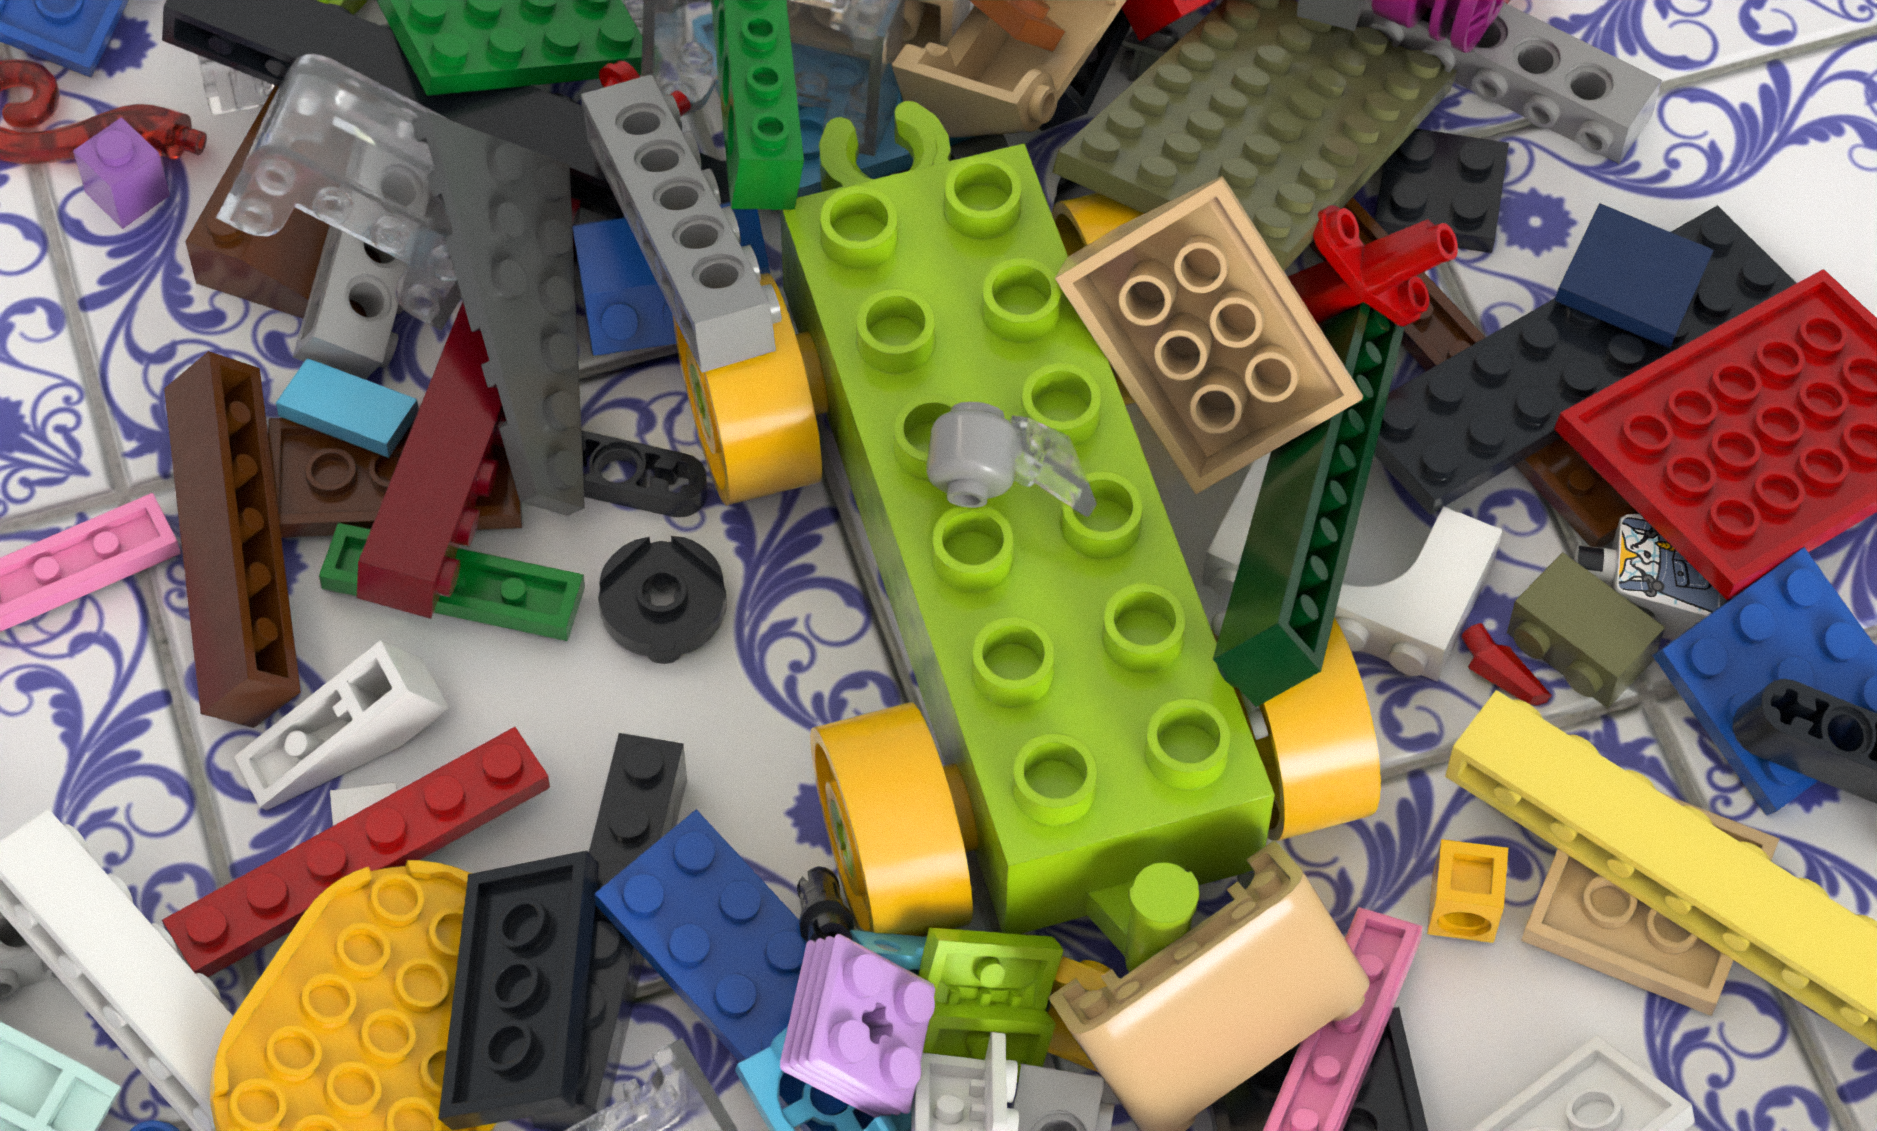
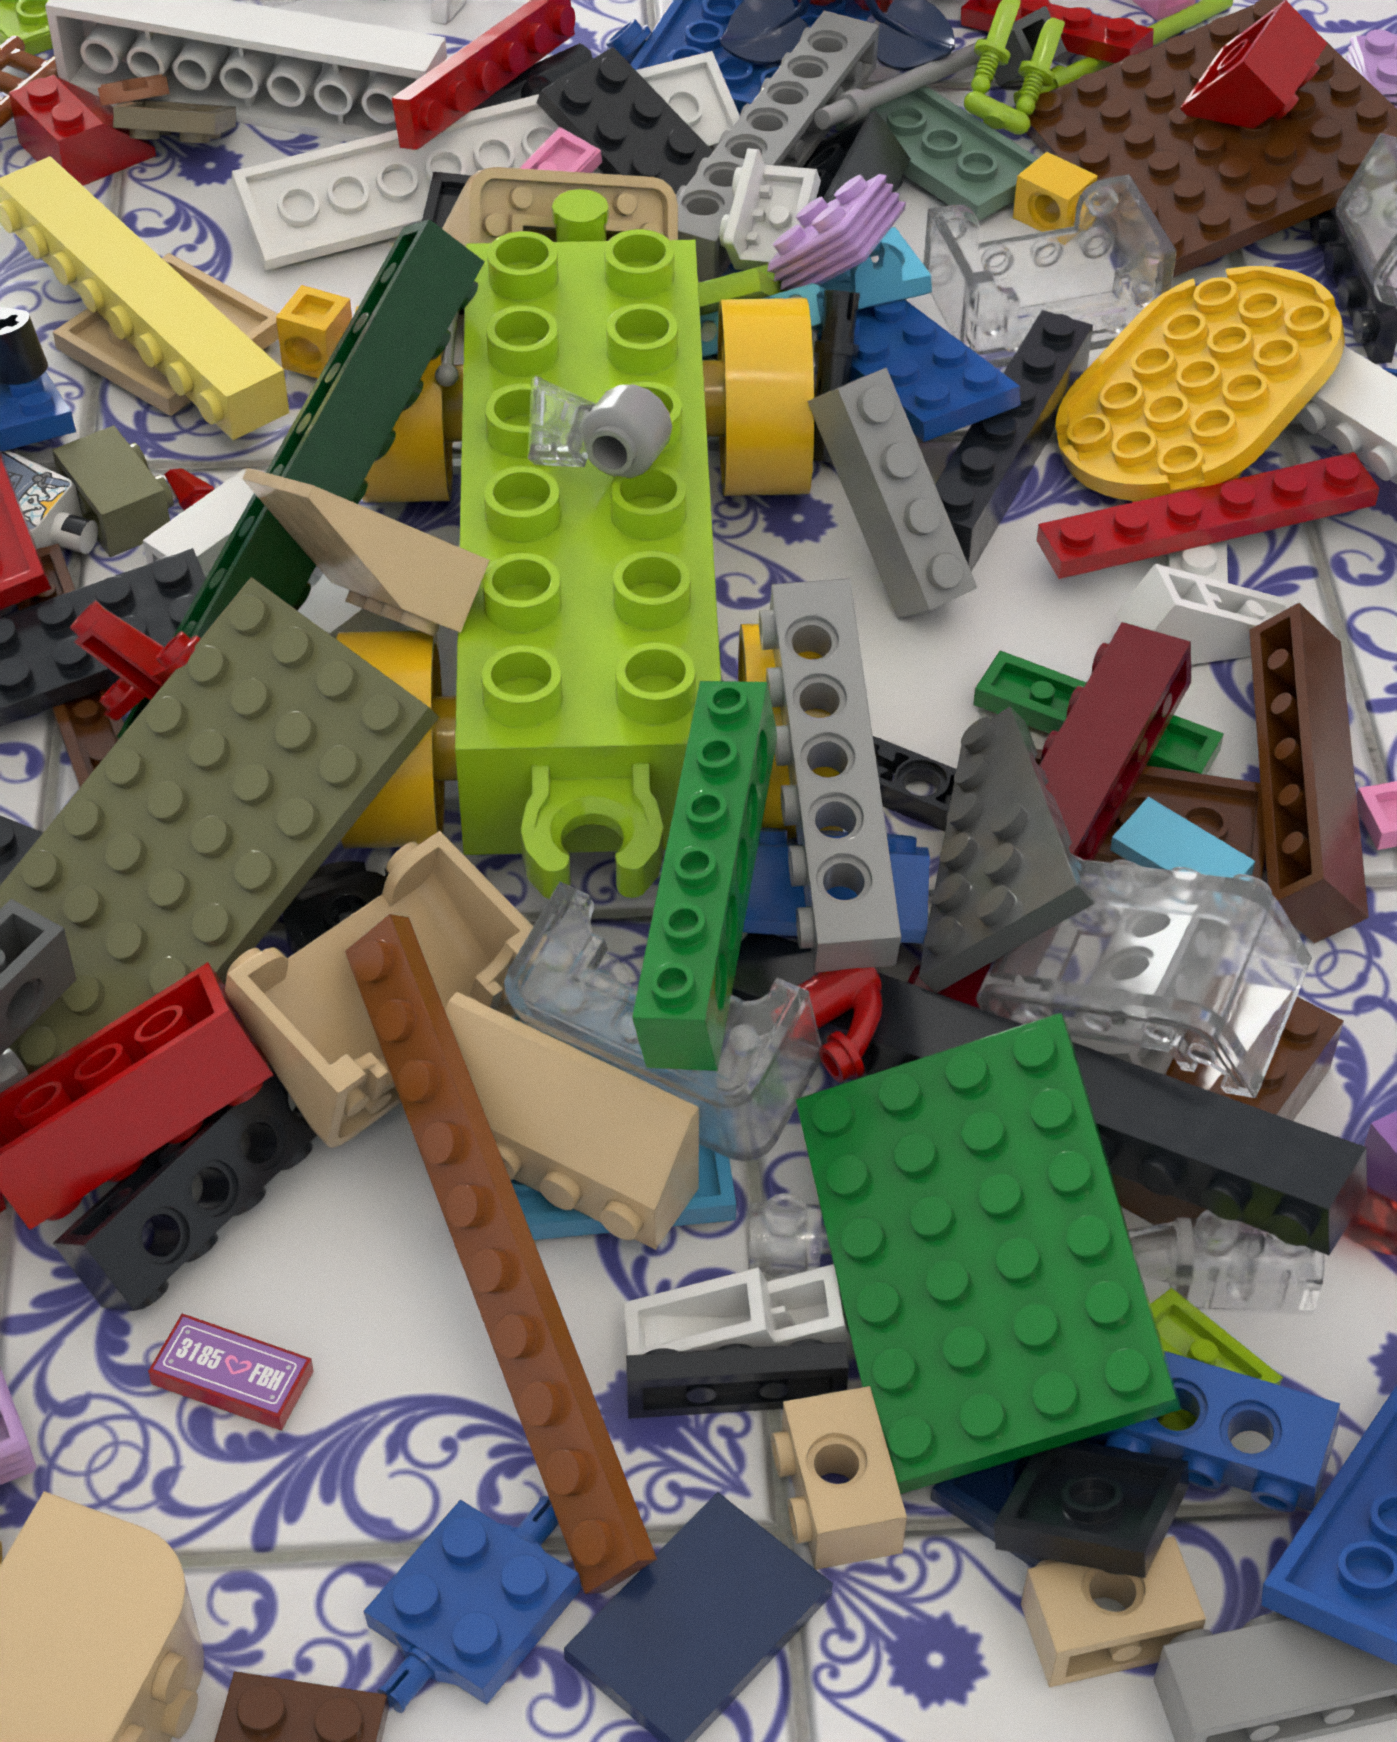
camera: 165 degrees left, 10 degrees down
black plate [438,851,600,1130] -> none
black plate [598,536,727,664] -> none
none -> light grey brick [807,368,977,618]

